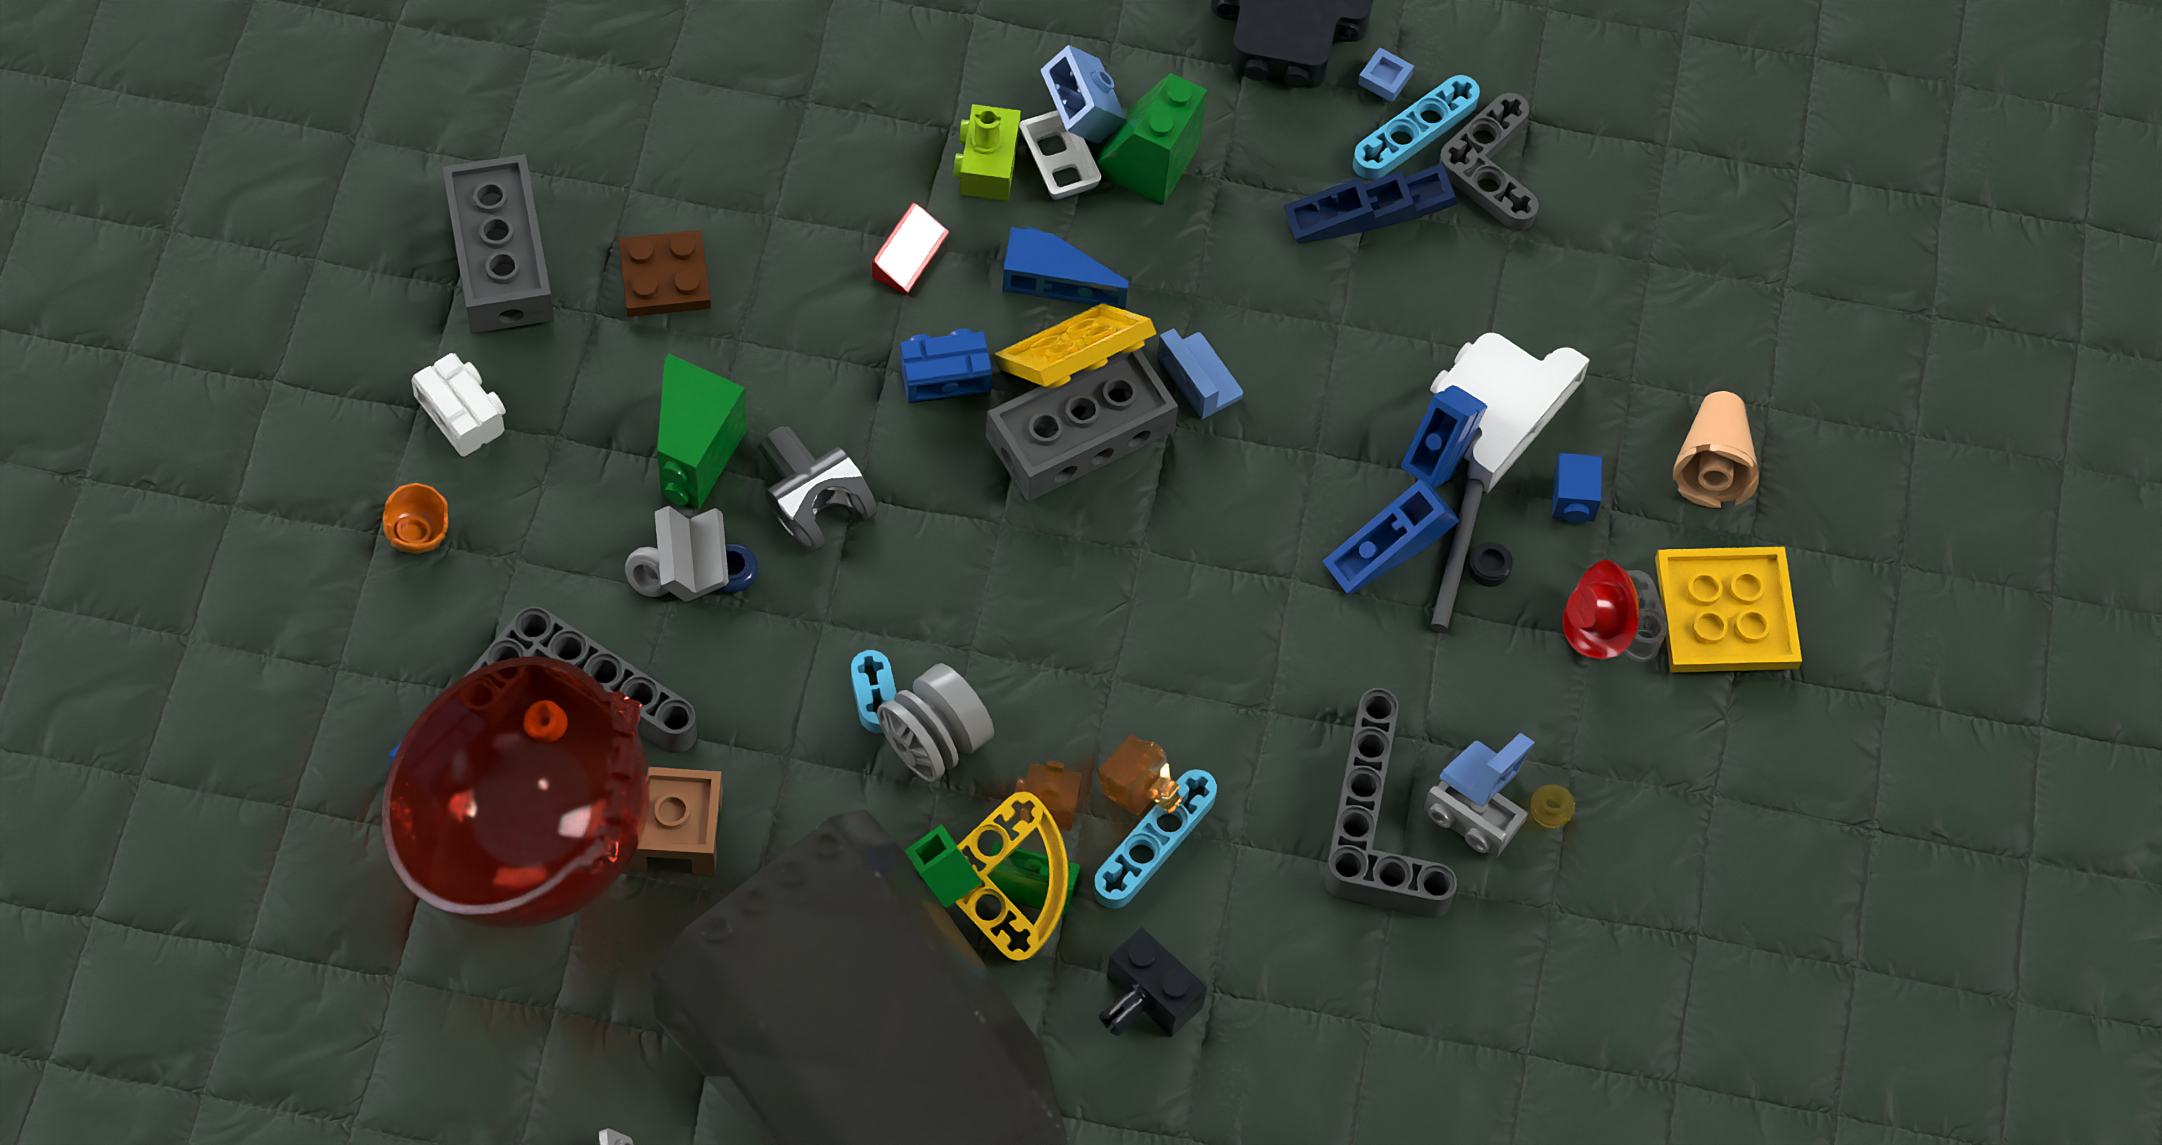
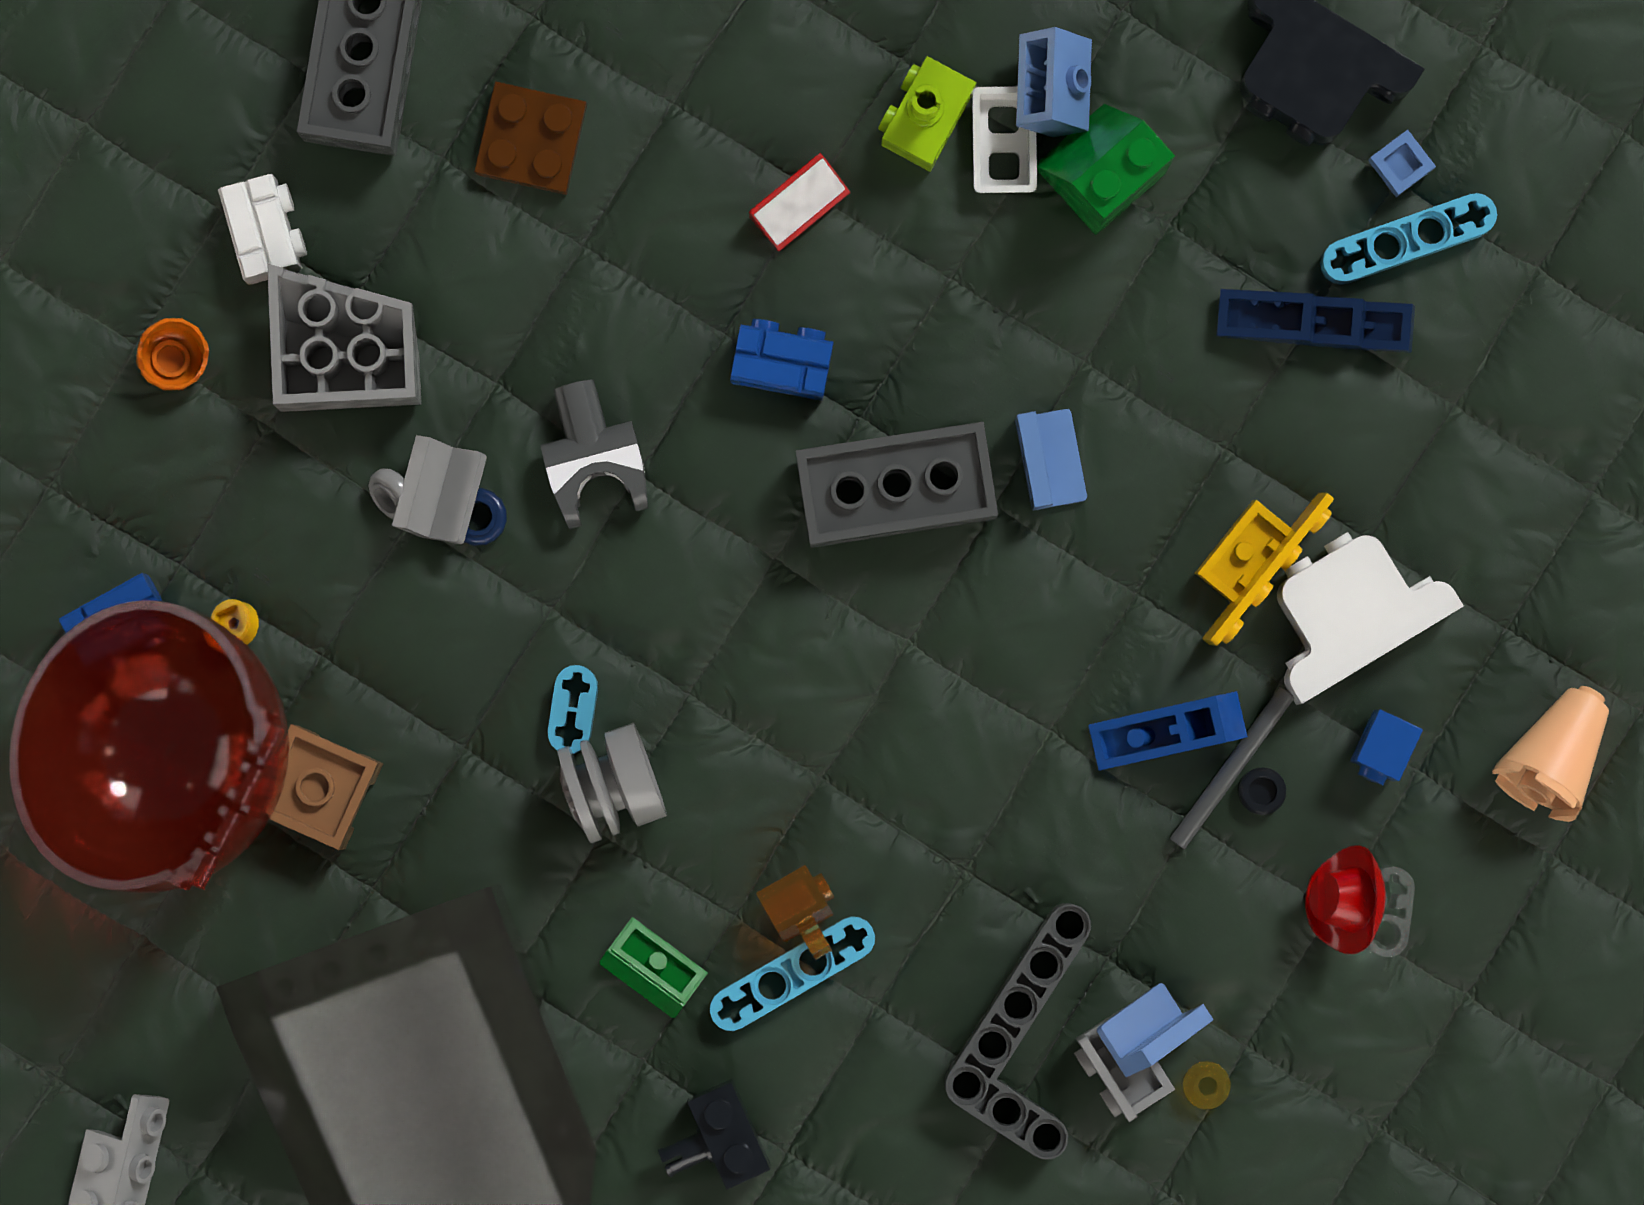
camera: 25 degrees right, 25 degrees up
dark grey beam [459,606,697,753] -> none
green slope [657,353,747,510] -> none
green brick [904,824,983,909] -> none
yellow beam [955,791,1069,961] -> none
yellow plate [994,303,1156,388] -> none
blue slope [1002,227,1129,310] -> none
clear orange brick [1015,760,1082,831] -> none
blue brick [1400,385,1488,488] -> none
dark grey beam [1438,93,1539,231] -> none
yellow plate [1655,547,1802,672] -> none
none -> light grey wedge [267,263,421,412]
none -> yellow bracket [1195,492,1334,646]

